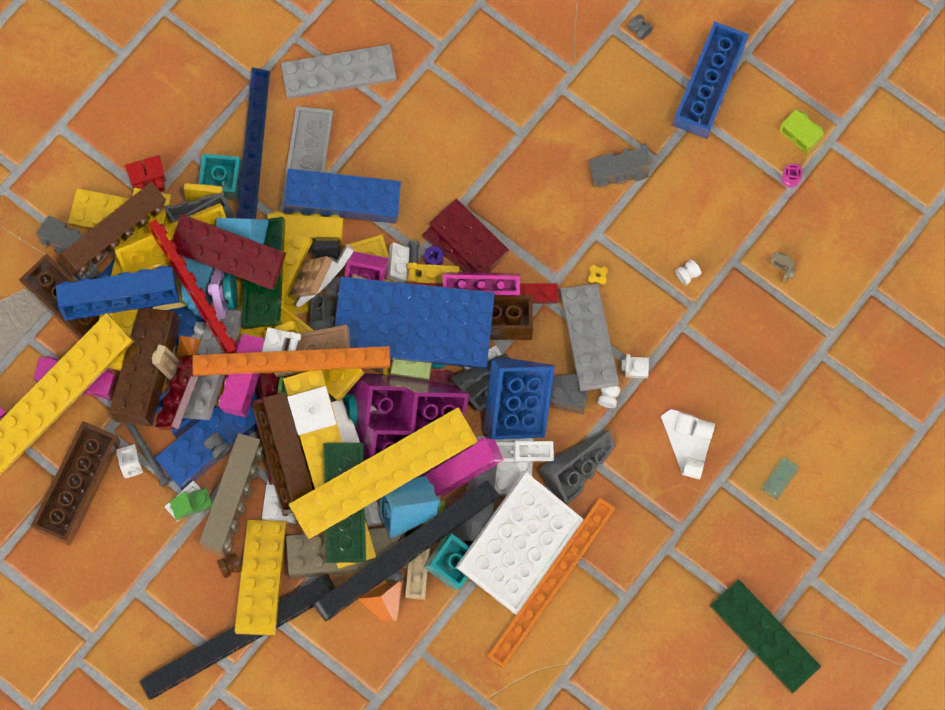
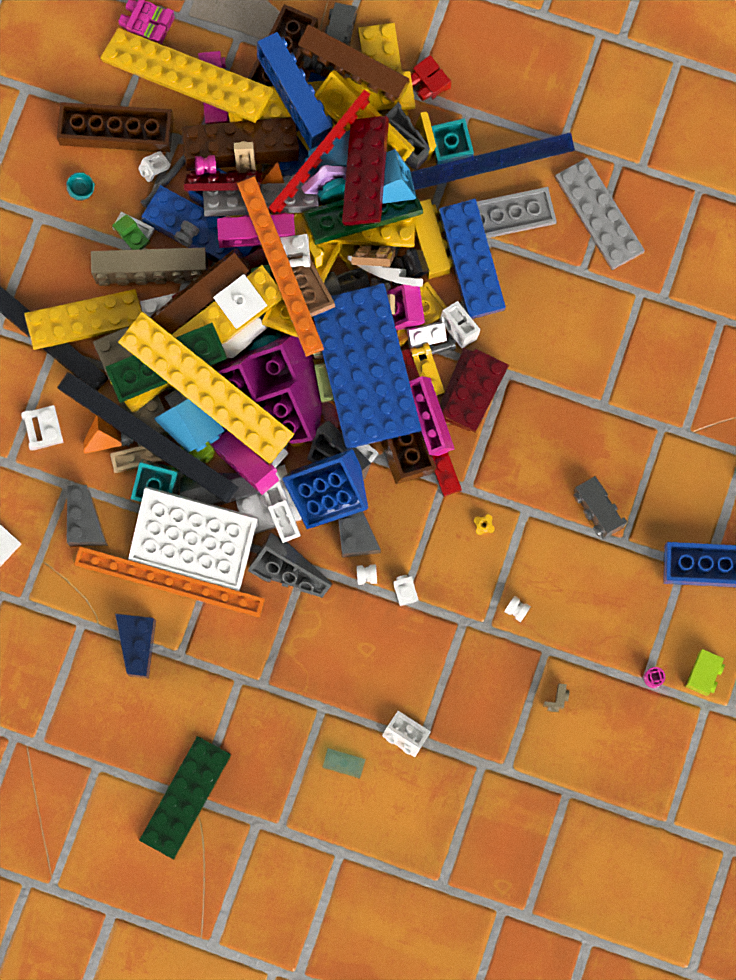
camera: 70 degrees right, 5 degrees up
reddish brown wheel [217,553,242,578] -> none
dark purple wheel [424,246,443,265] -> none
light grey plate [560,284,619,391] -> none
white panel [661,409,715,480] -> none
none -> white plate [21,405,64,450]
none -> teal hair [66,172,95,201]
none -> dark grey wedge [67,485,108,546]
none -> dark blue wedge [115,614,156,679]
none -> dark pink wheel [195,155,216,175]
none -> white bracket [382,711,431,757]
none -> white brick [439,301,480,349]

